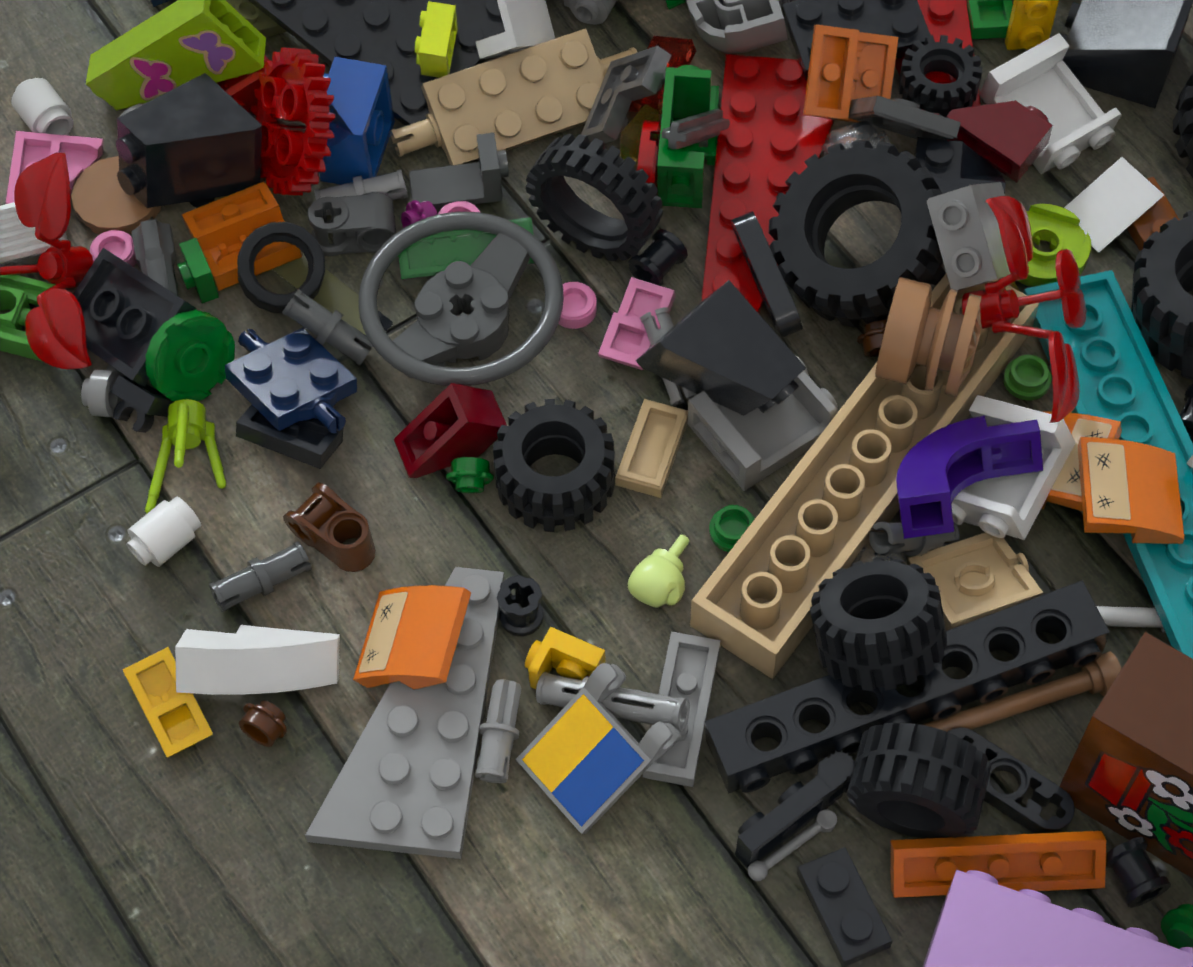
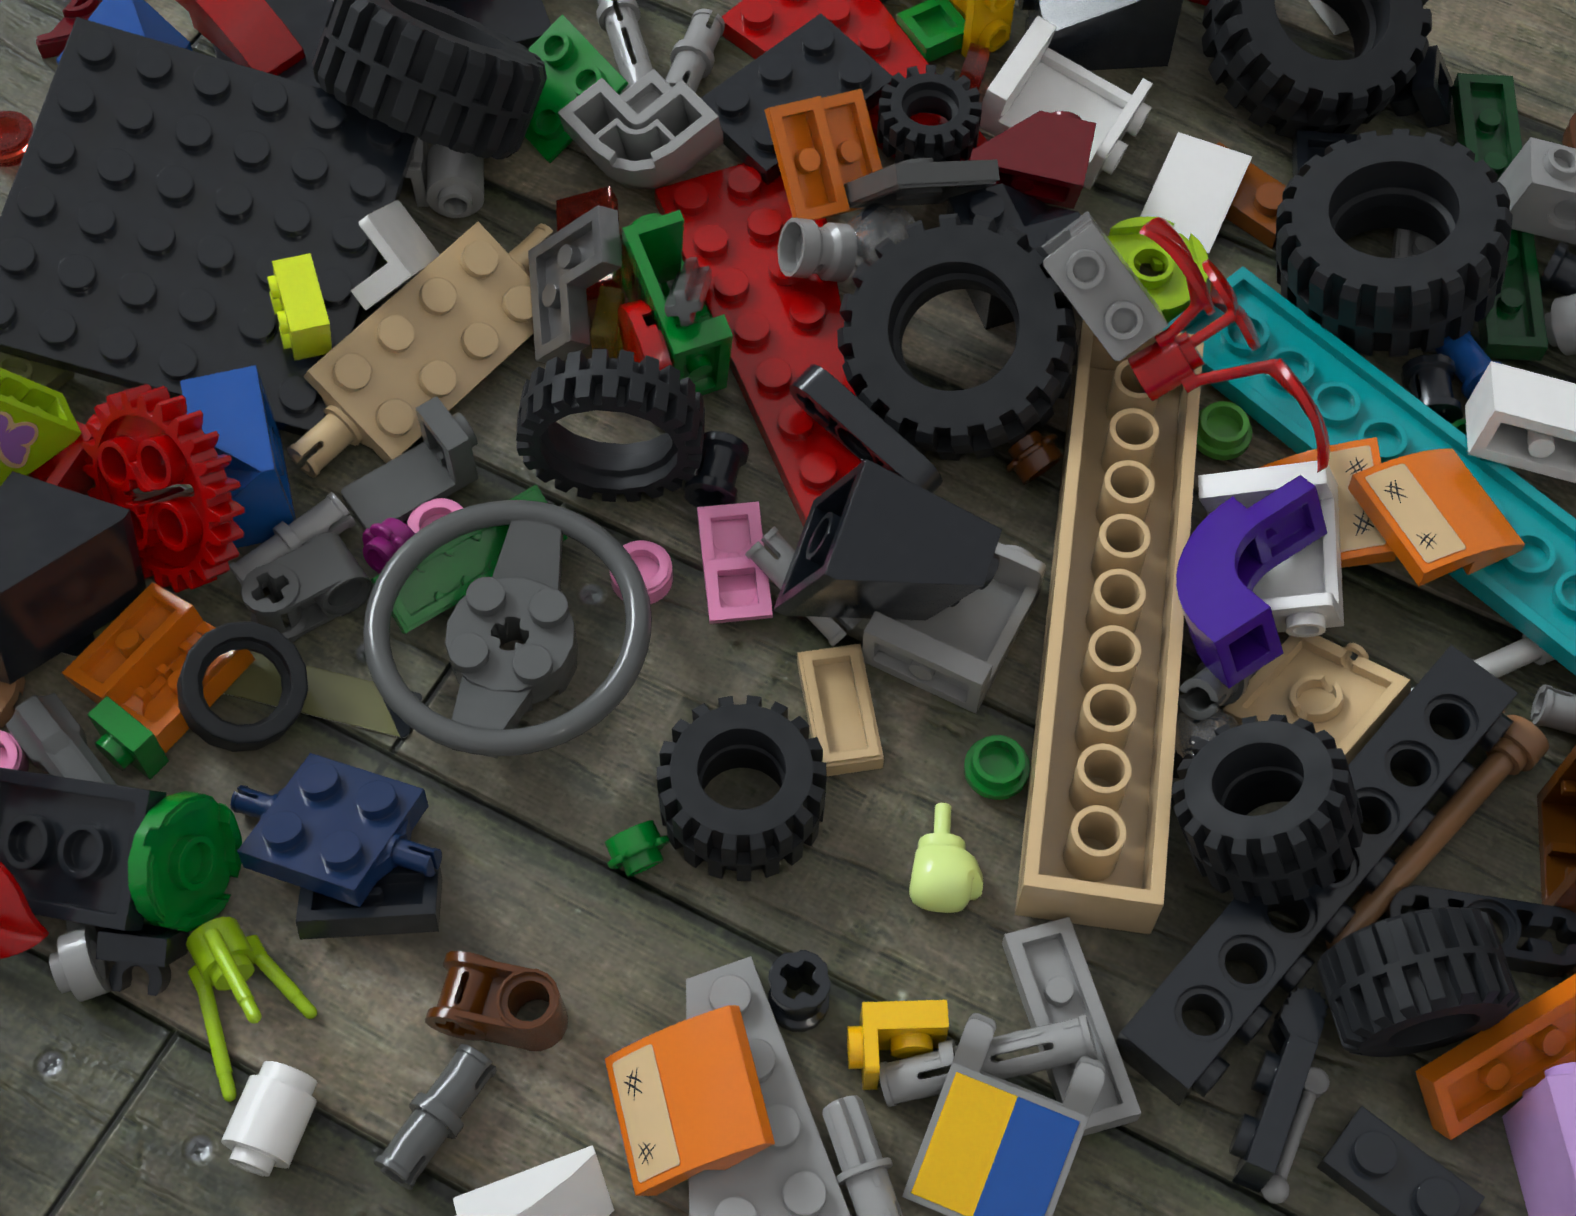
camera: 30 degrees left, 0 degrees up
dark grey pin [282,289,373,366] -> none
dark red slope [394,383,507,478] -> none
medium nougat wheel [875,277,982,397] -> none
none -> light grey wheel [777,218,858,282]
none -> clear red tile [959,42,991,91]

